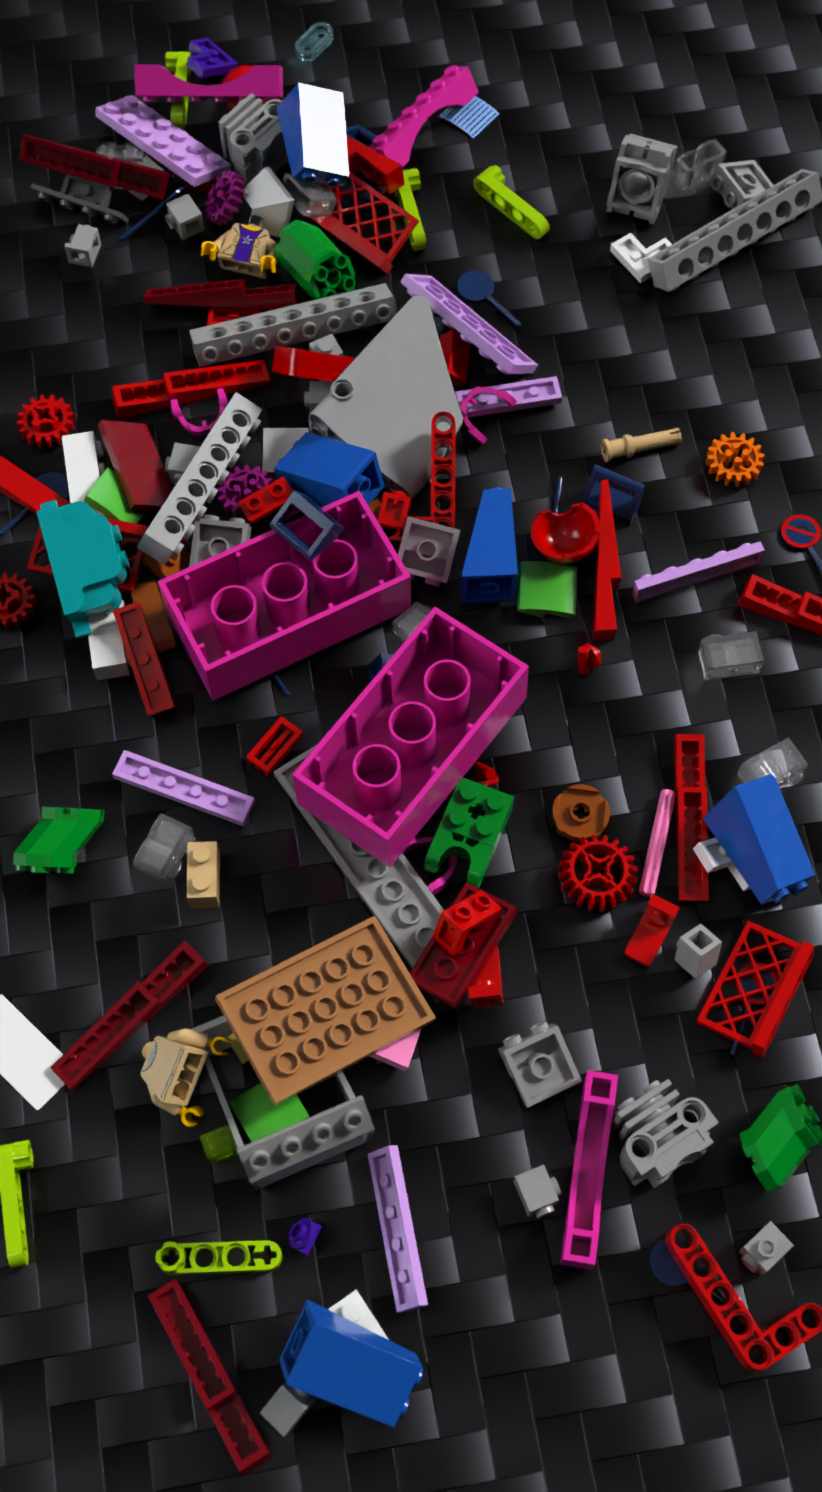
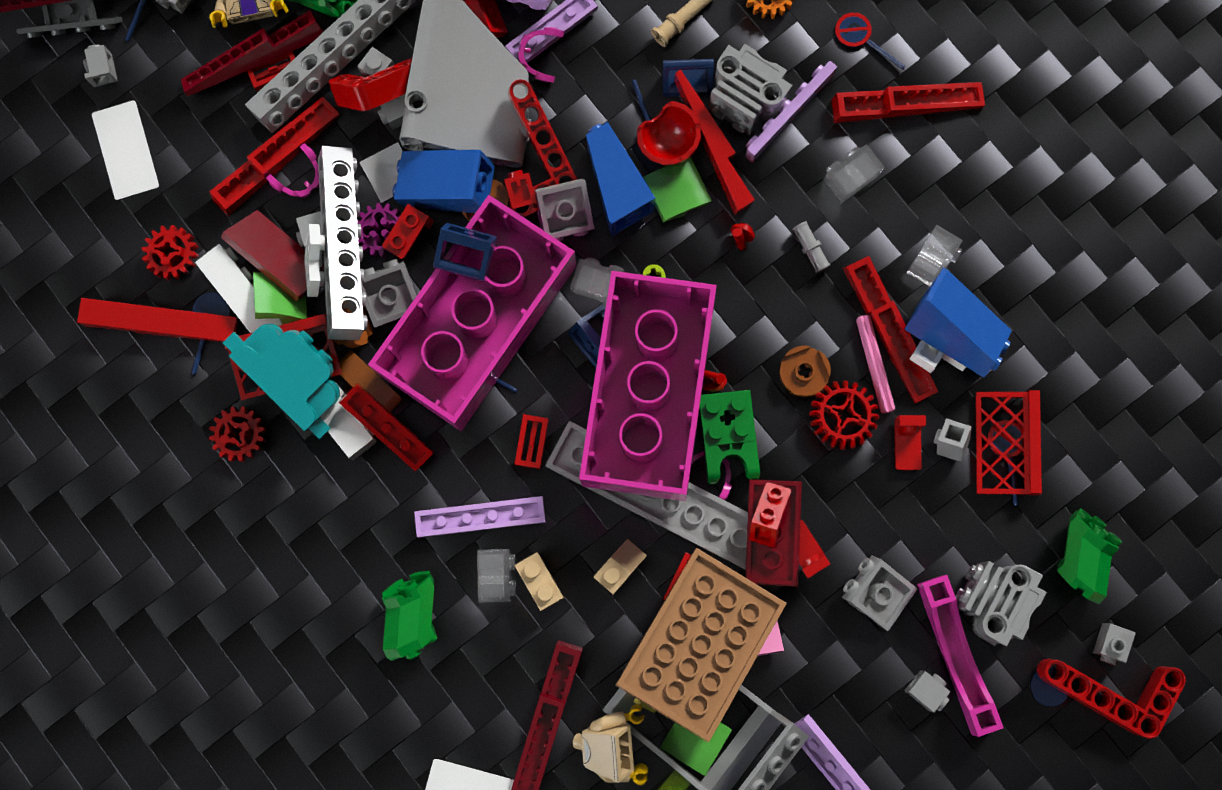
camera: 25 degrees left, 15 degrees up
none -> white sticker [92,101,159,200]
none -> white plate [304,224,325,297]
none -> tan slope [594,539,647,595]
none -> light grey piece [709,44,792,135]
none -> light grey pin [792,221,830,273]

